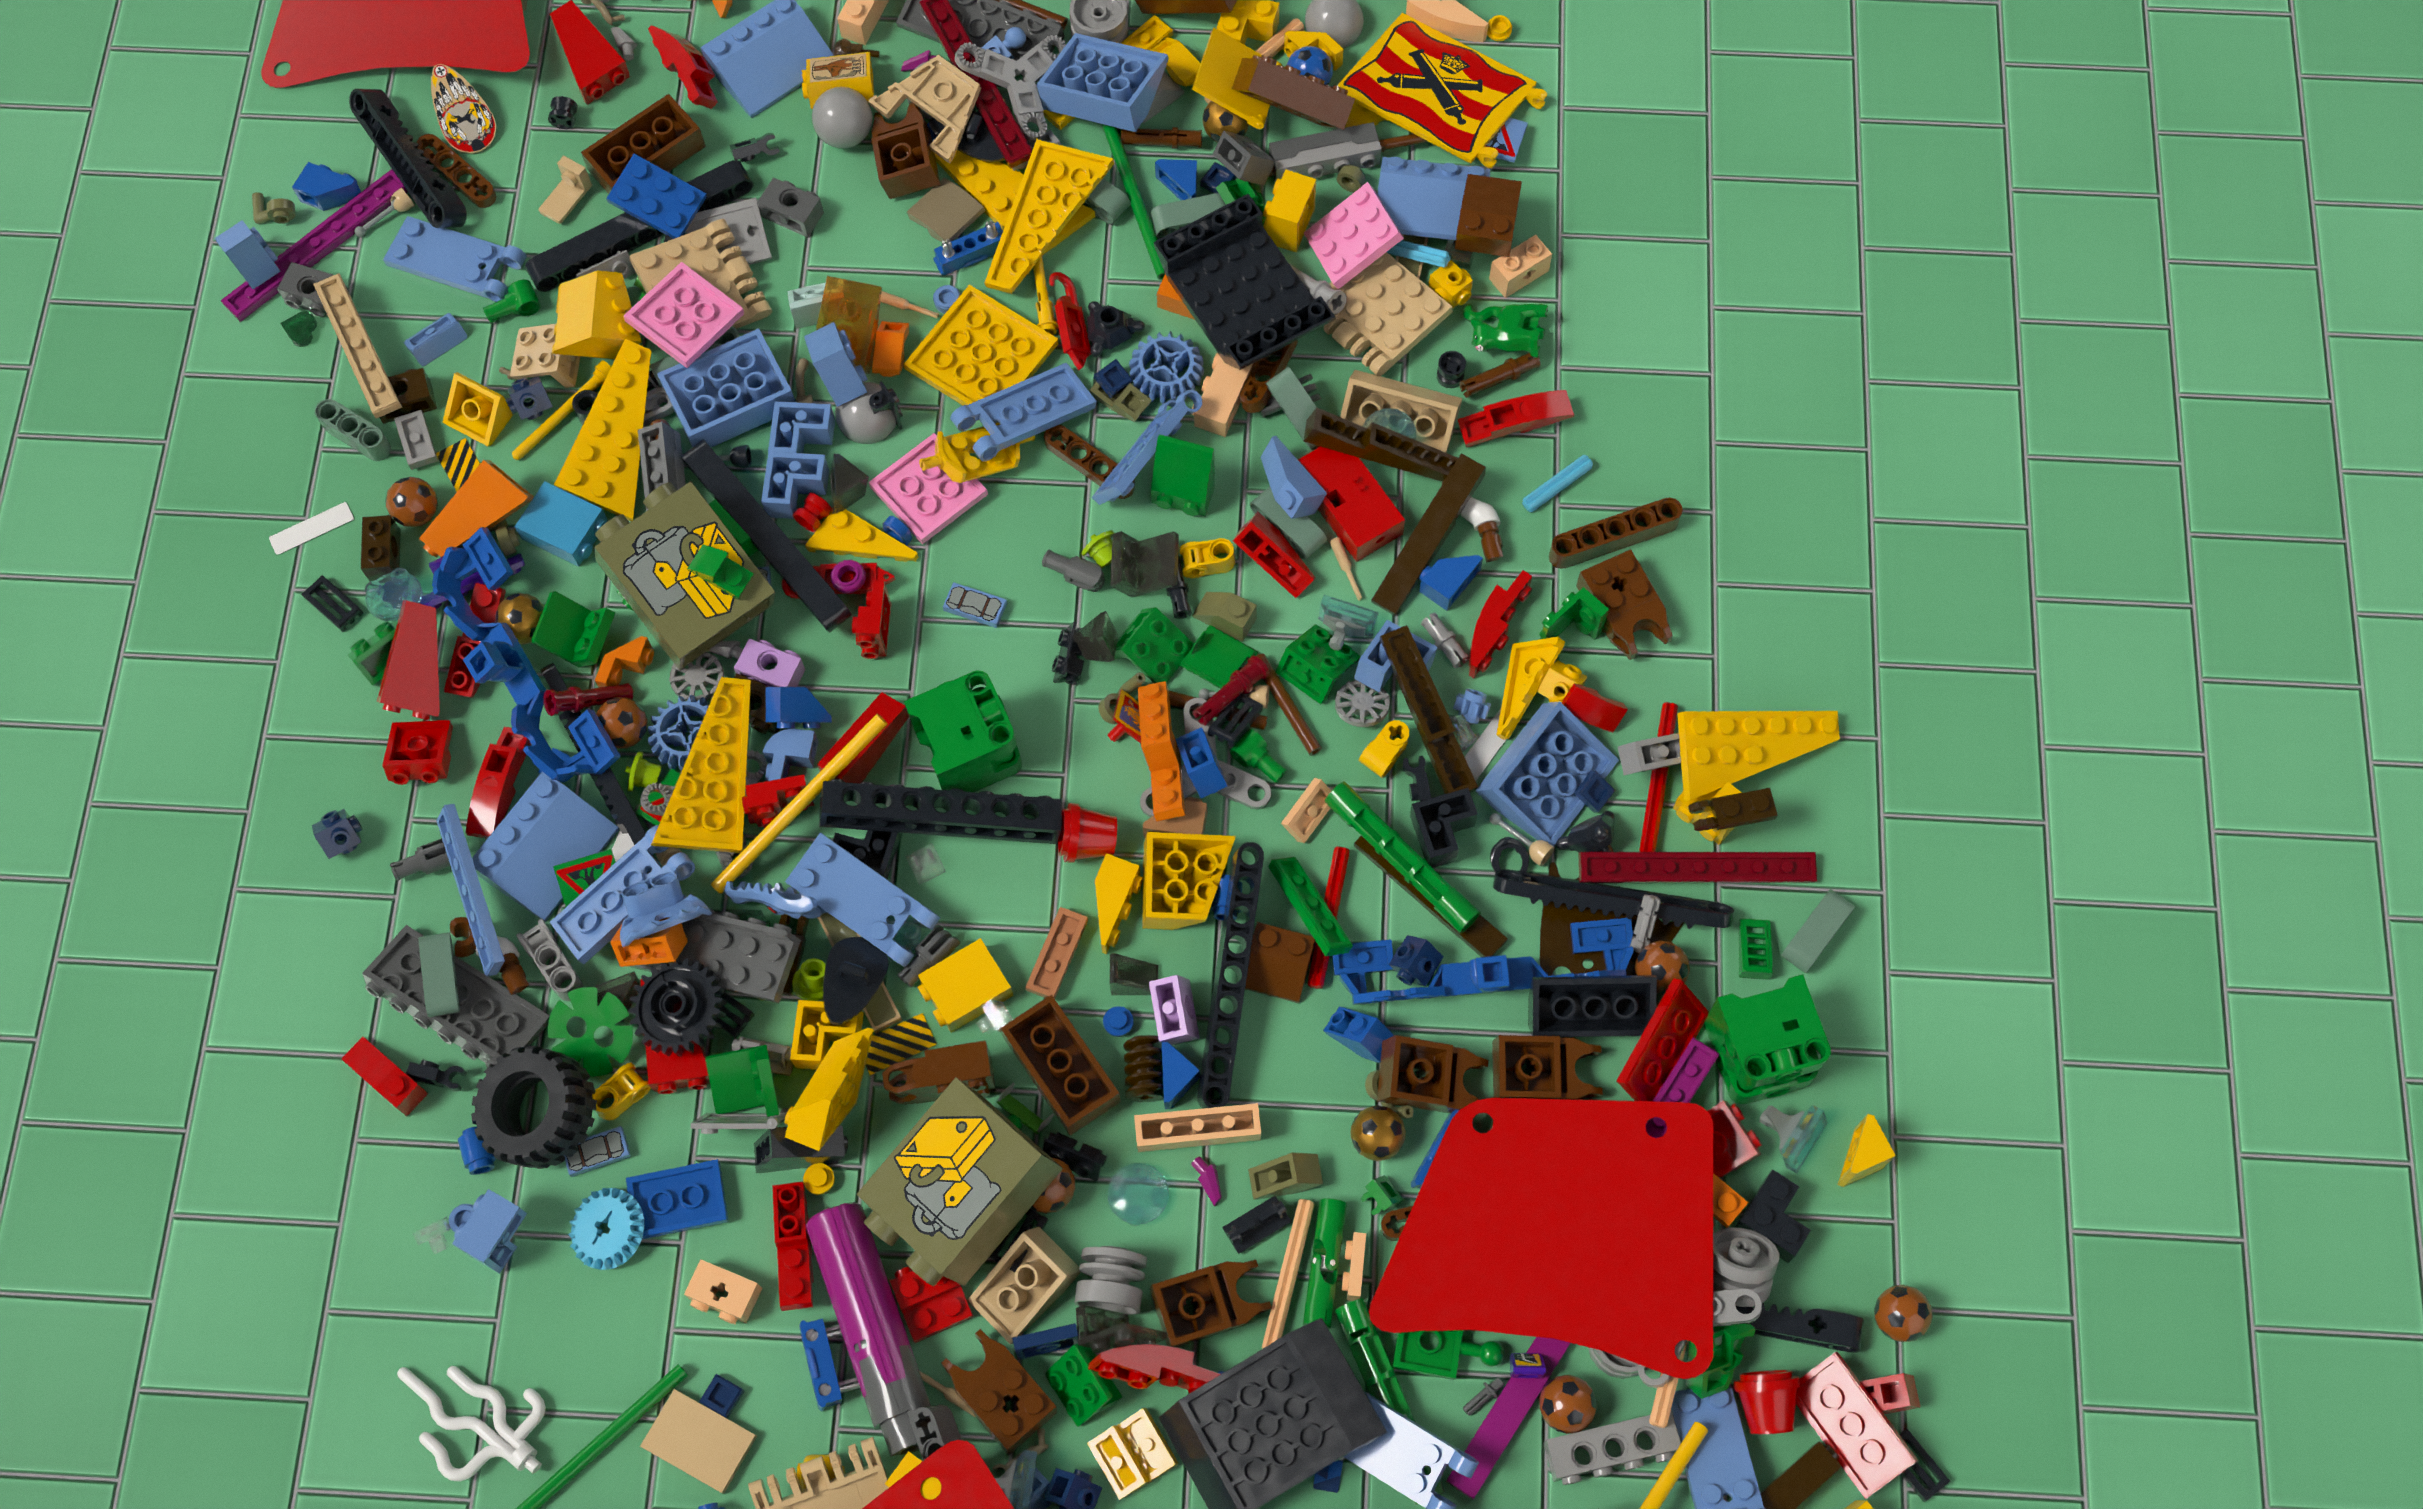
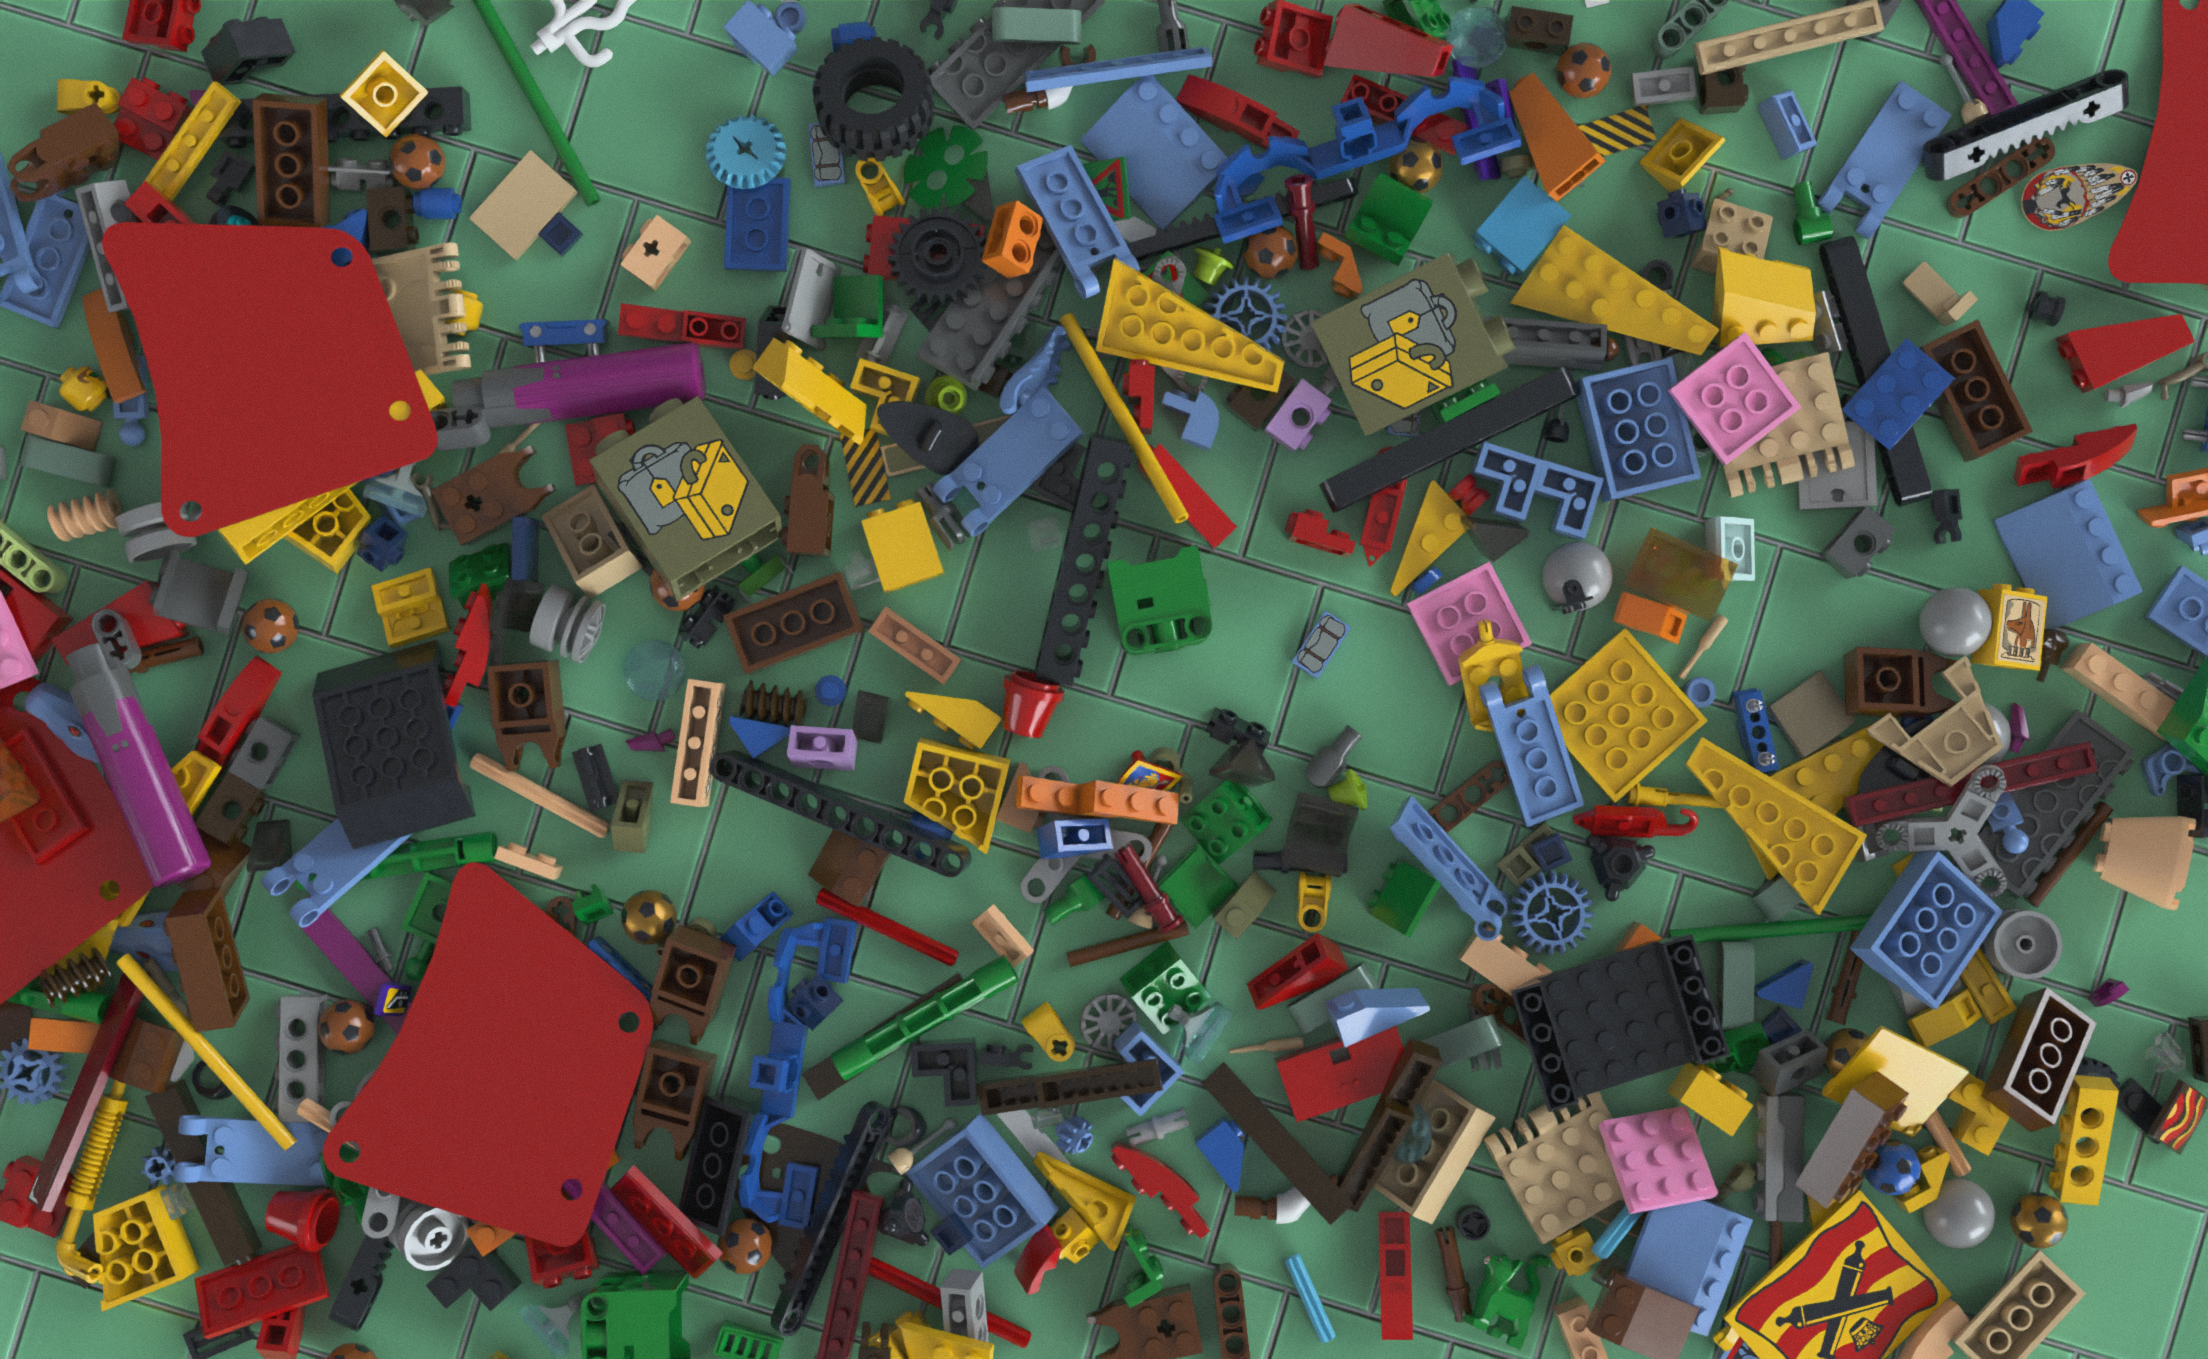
camera: 105 degrees right, 20 degrees up
yellow piece [512,360,611,460] -> none
light grey piece [516,918,583,1001] -> none
medium blue piece [620,872,713,947] -> none
green slope [687,544,754,600] -> none
blue slope [766,687,832,728] -> none
dark tan piece [795,358,814,403] -> none
medium blue brick [804,322,868,407] -> none
magenta piece [831,560,866,594] -> none
green tile [1268,857,1353,956] -> none
light grey pin [1289,263,1346,314] -> none
green piece [1303,1198,1347,1329] -> none
light grey axle [1630,895,1661,953] -> none

